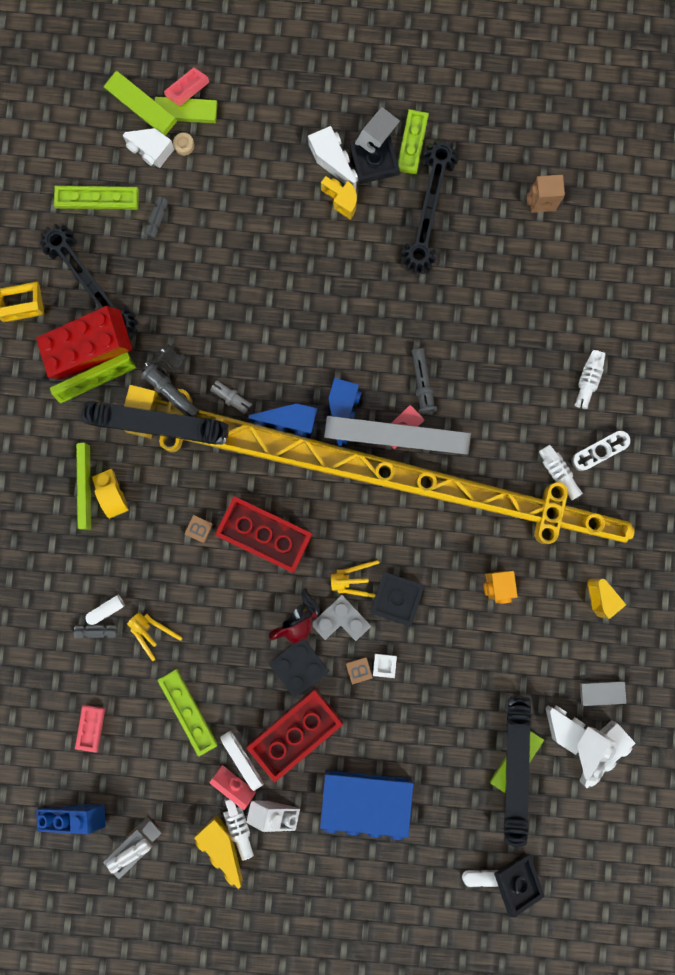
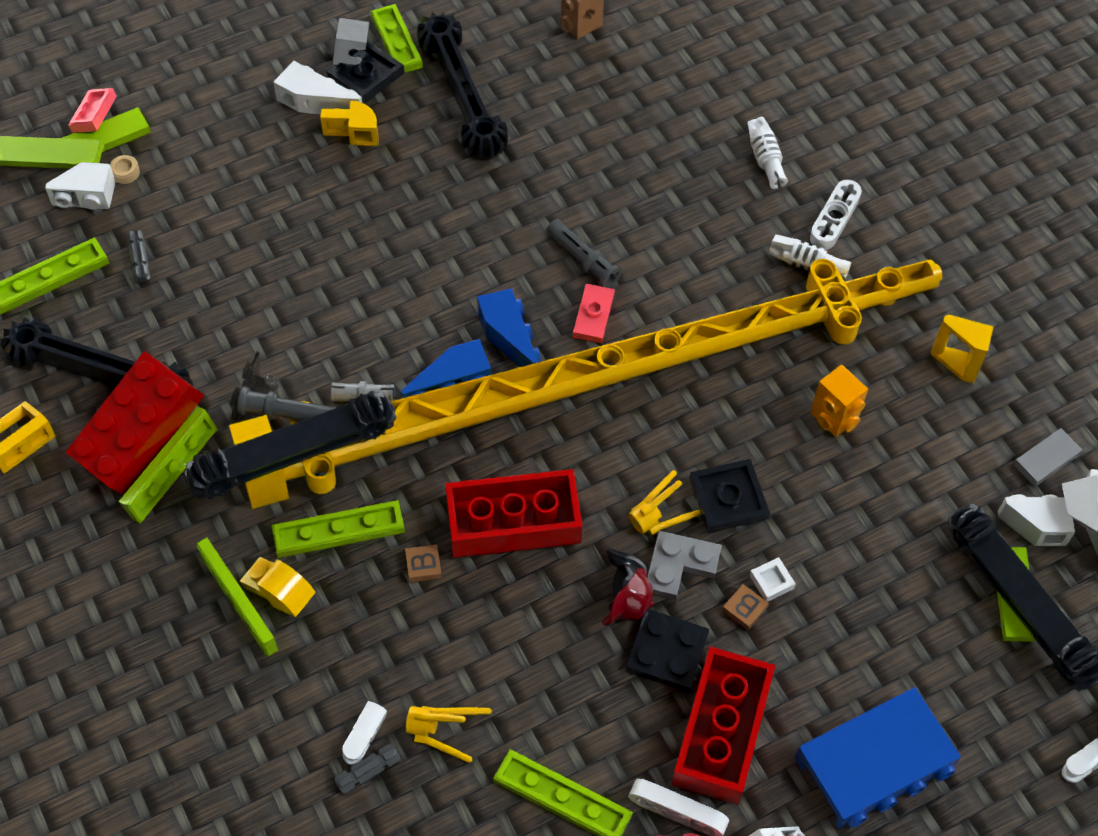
camera: 35 degrees left, 25 degrees down
light grey beam [324,416,471,454] -> none
none -> lime tile [272,500,405,558]

